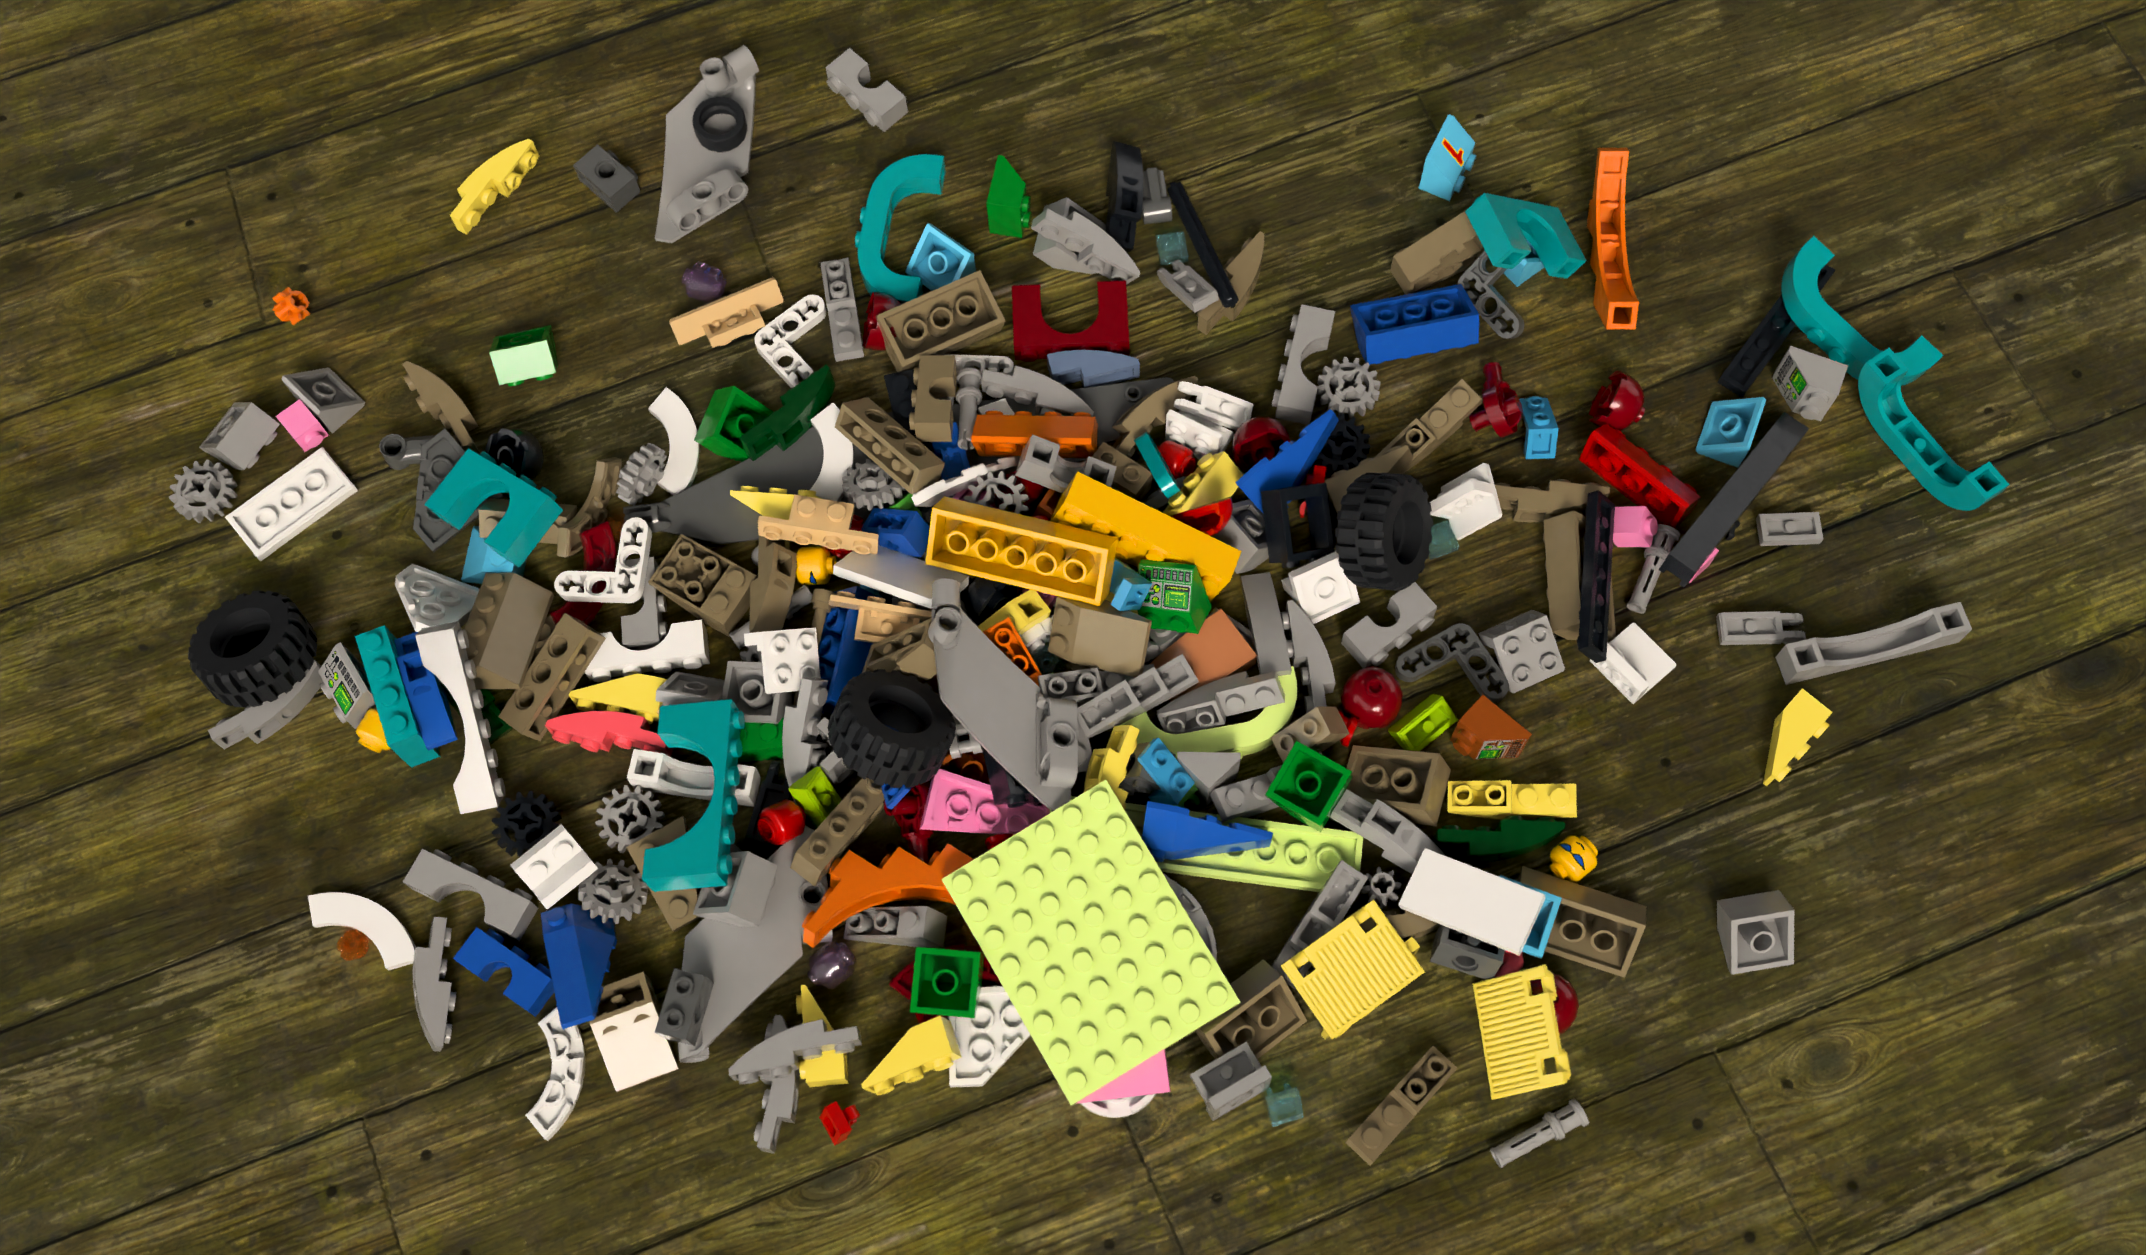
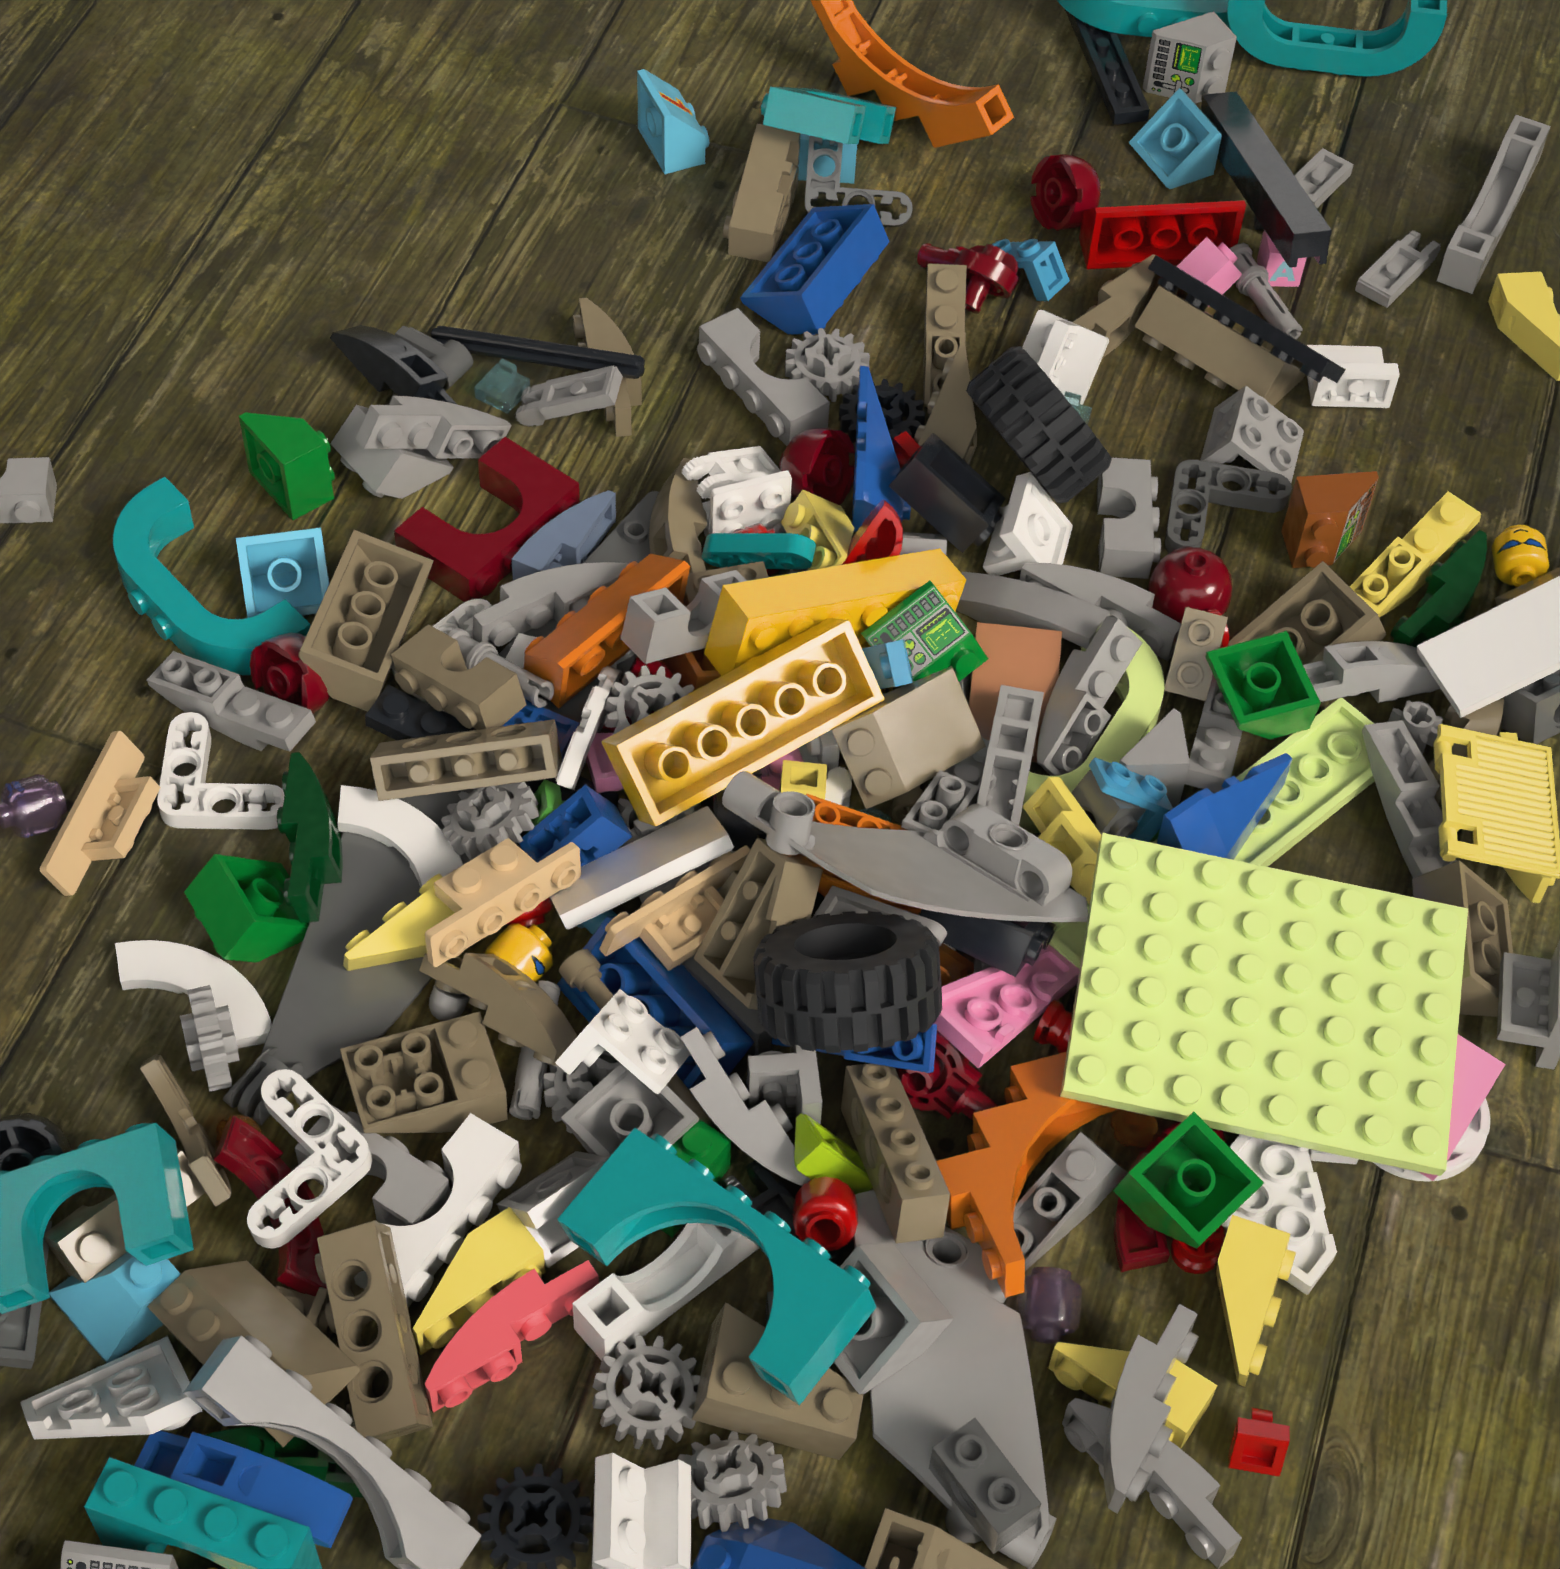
camera: 55 degrees left, 15 degrees down
lime slope [1388,694,1458,751] -> none

